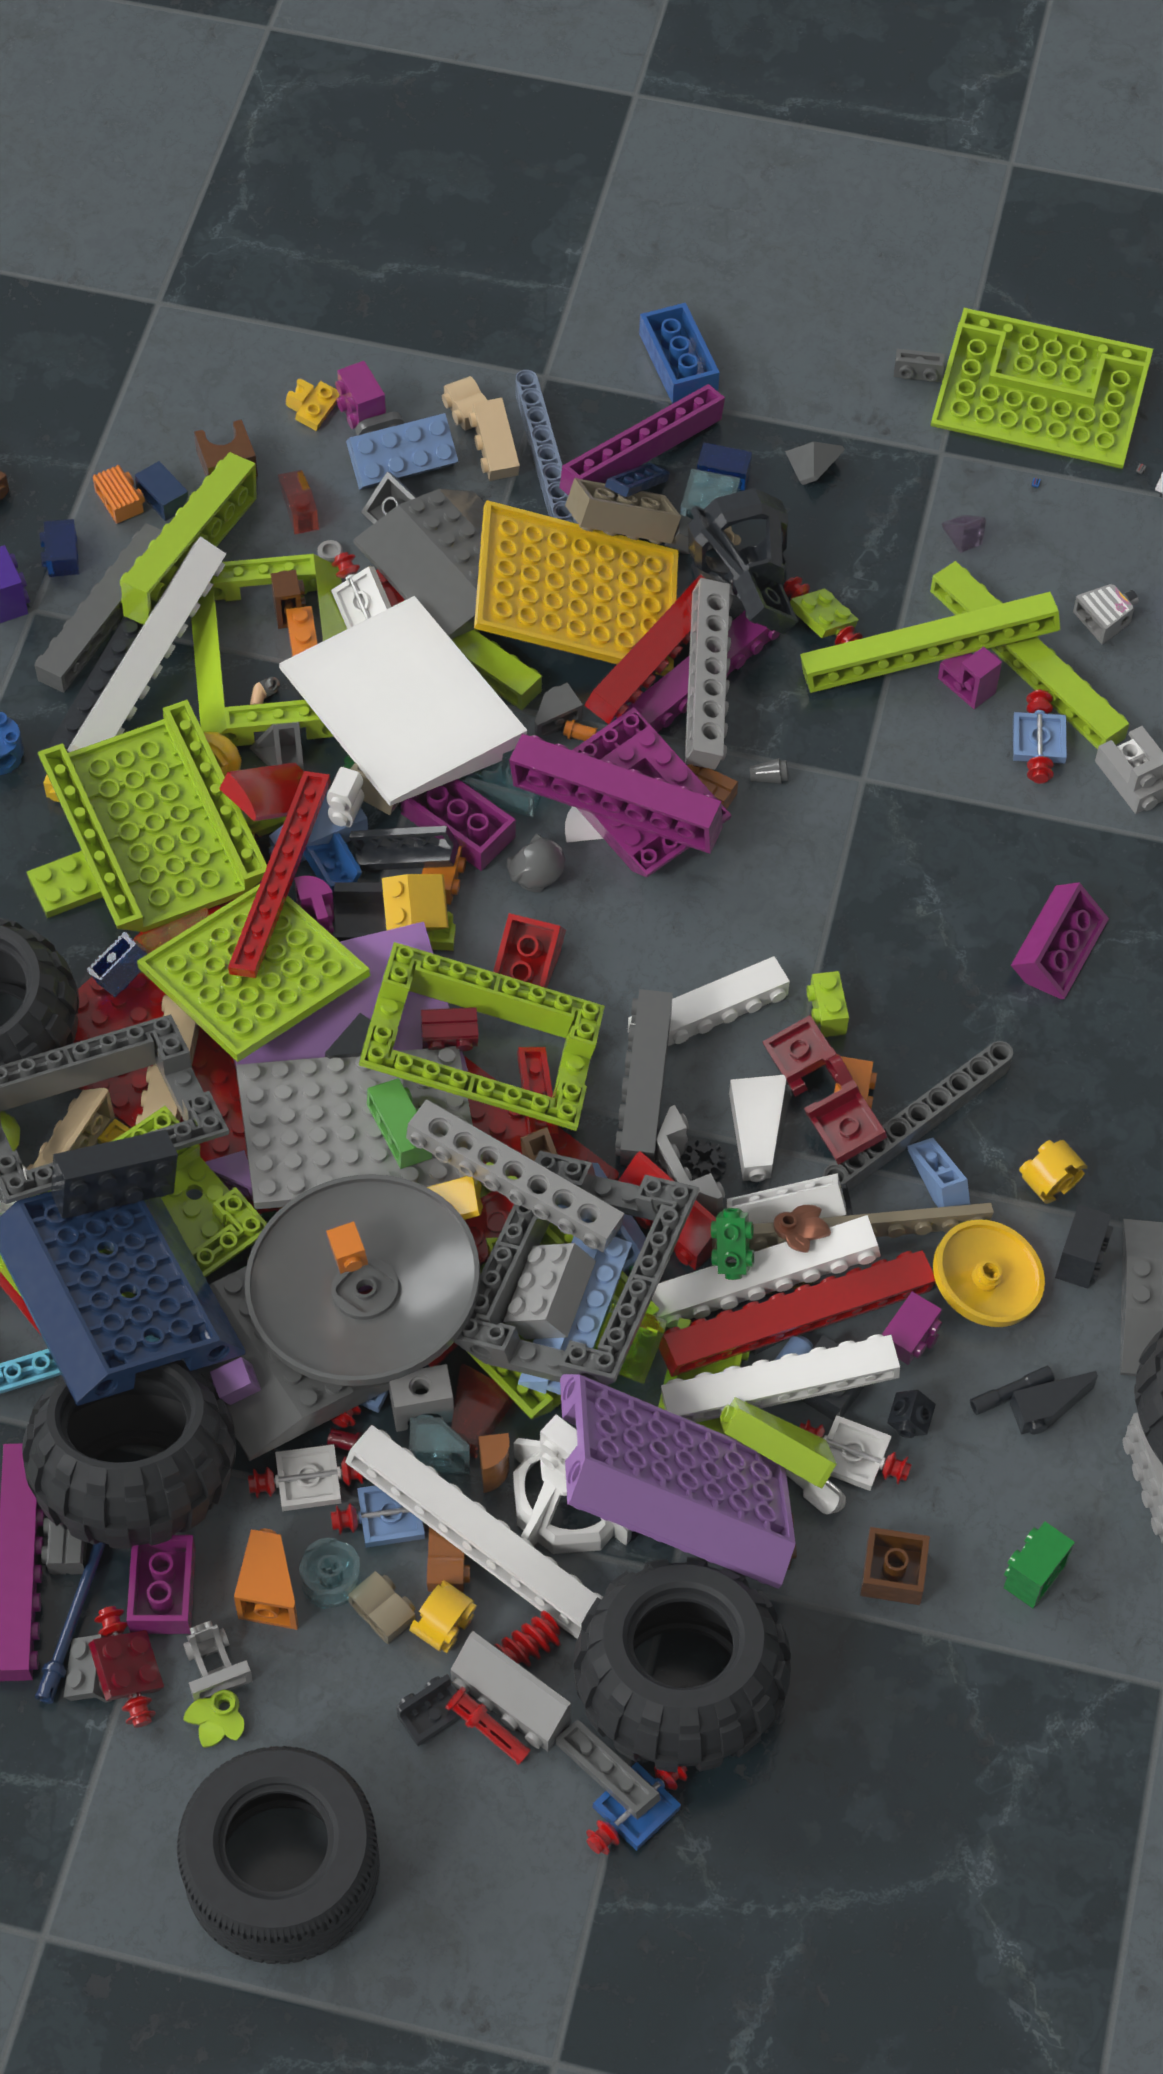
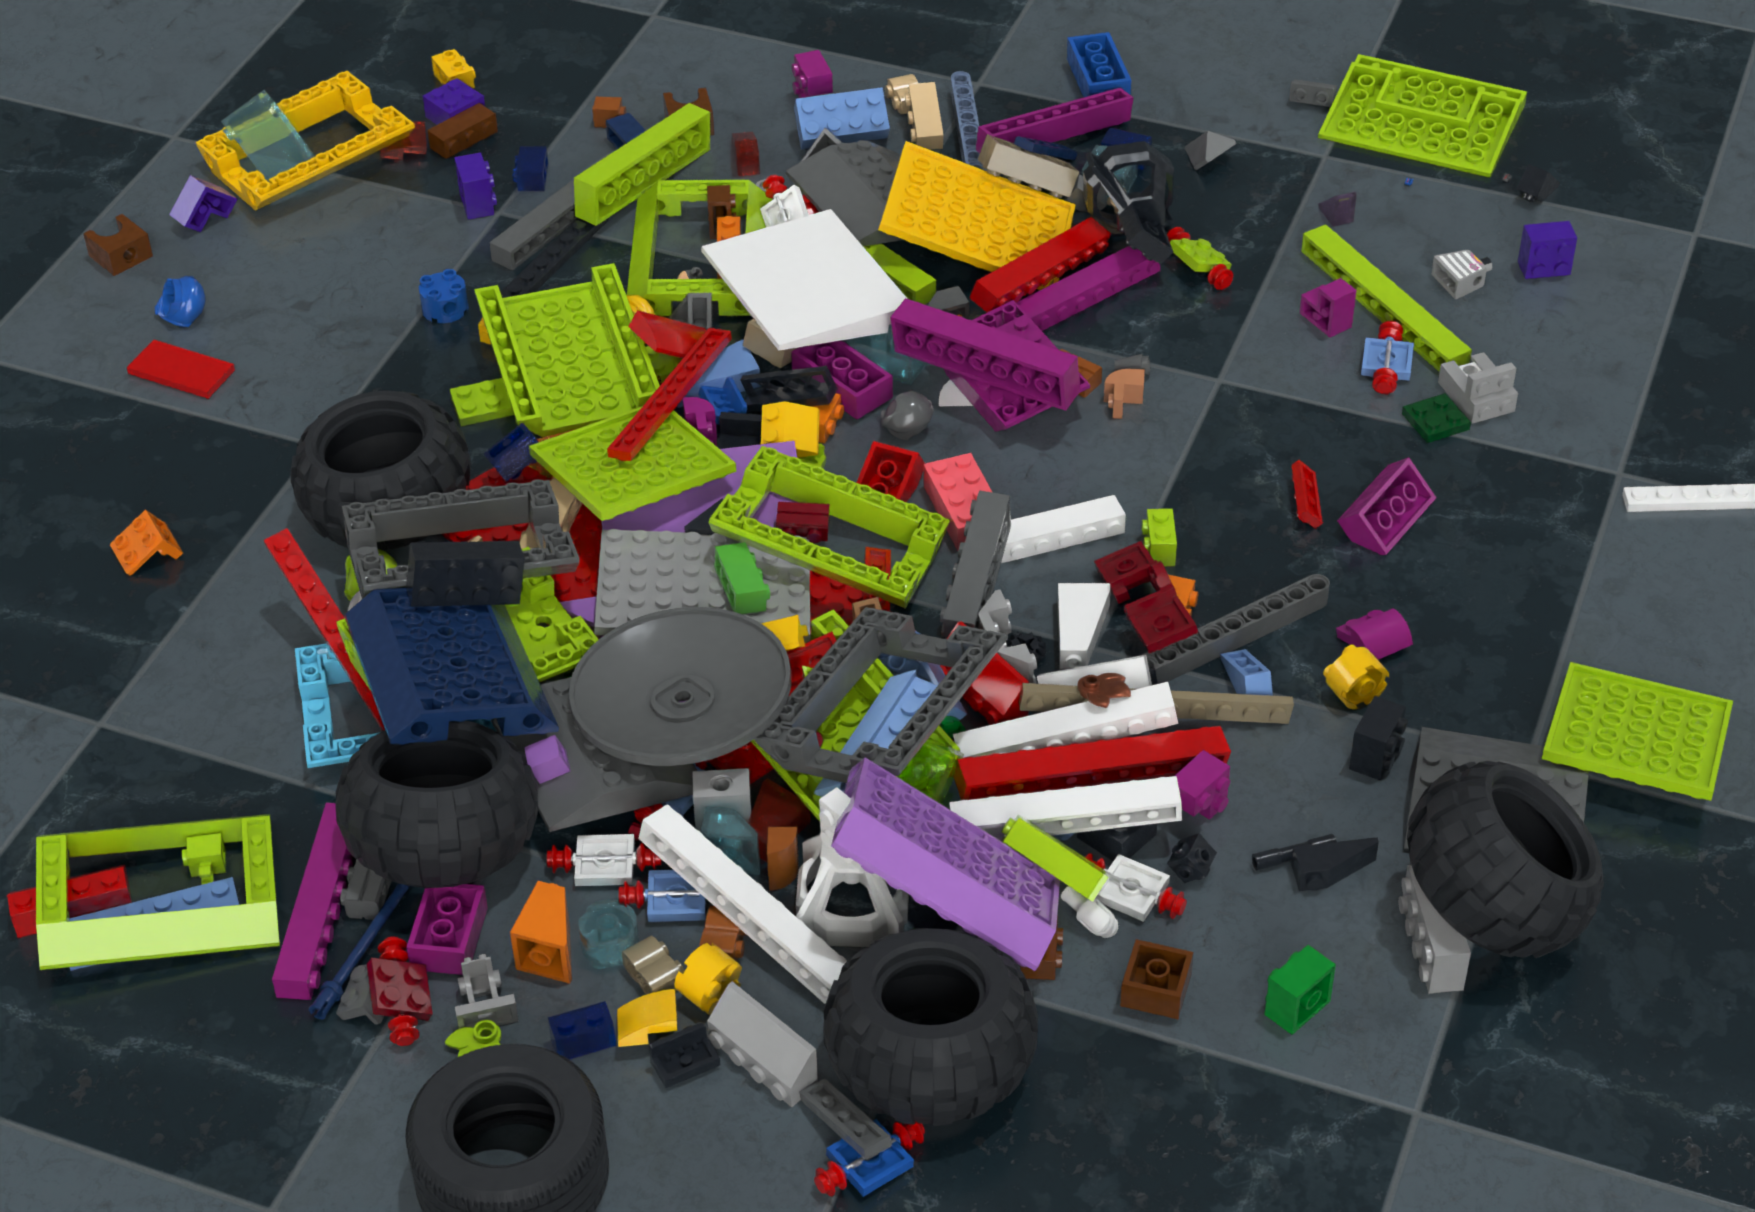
camera: 10 degrees right, 15 degrees down
white brick [67,536,226,752] -> none
orange brick [93,465,145,524] -> none
yellow plate [286,379,339,431] -> none
orange brick [326,1221,368,1274] -> none
white brick [327,767,364,827] -> none
light grey brick [406,1099,624,1253] -> none
red pin [445,1686,531,1765] -> none
red piece [494,1610,561,1667] -> none
light grey brick [503,1243,596,1339] -> none
light grey brick [685,578,733,770] -> none
green brick [711,1208,754,1280] -> none
lime brick [800,592,1060,693] -> none
yellow dish [933,1220,1045,1327] -> none
none -> clear blue brick [548,1001,616,1059]
none -> dark orange brick [592,96,626,128]
none -> yellow slope [617,989,678,1047]
none -> coral brick [923,453,993,551]
none -> nougat brick [1104,369,1145,419]
none -> red plate [1292,460,1323,529]
none -> magenta brick [1336,608,1413,660]
none -> dark green plate [1402,393,1471,443]

